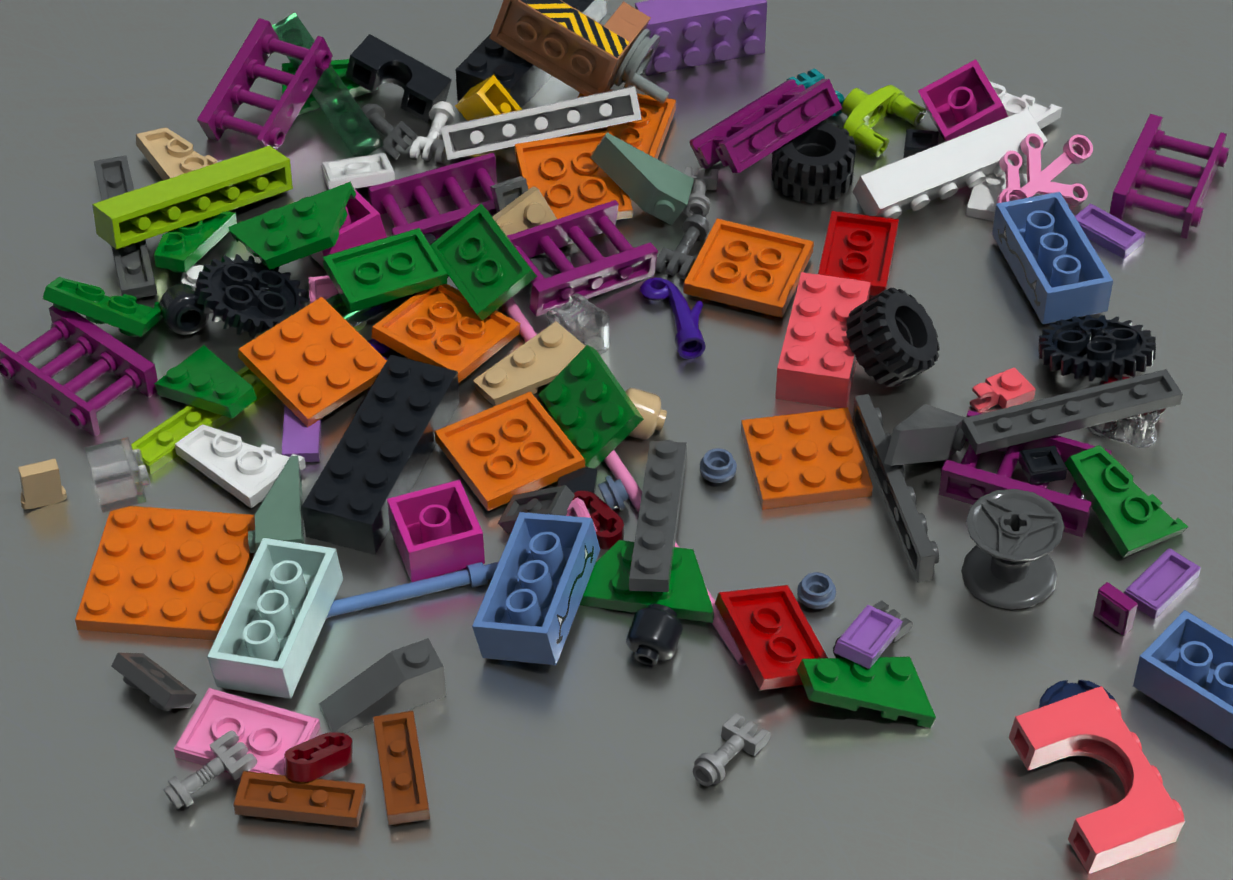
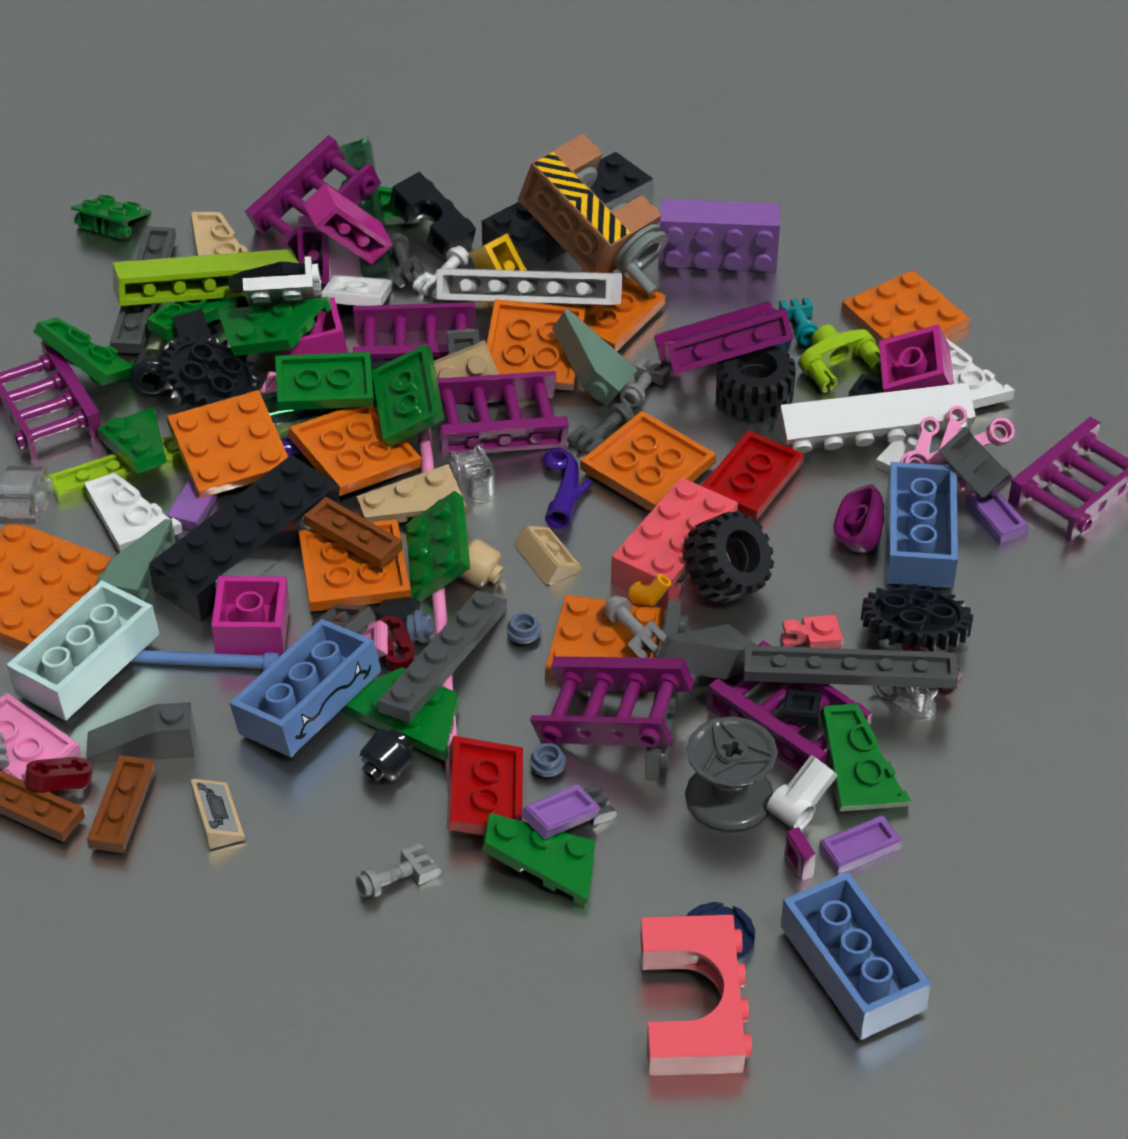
camera: 20 degrees right, 0 degrees up
none -> green hinge [71,195,151,239]
none -> black tile [171,309,211,341]
none -> slope [190,779,245,849]
none -> black hinge [228,261,306,293]
none -> white bracket [243,256,322,306]
none -> magenta brick [297,216,332,284]
none -> dark pink brick [303,183,393,264]
none -> dark orange plate [304,497,403,568]
none -> tan slope [515,526,582,585]
none -> magenta fence [530,656,694,748]
none -> light grey hinge [604,596,667,658]
none -> light orange arm [628,574,672,607]
none -> white piece [767,755,838,830]
none -> magenta piece [833,484,885,554]
none -> orange plate [841,270,970,344]
none -> dark grey window [939,426,1013,498]

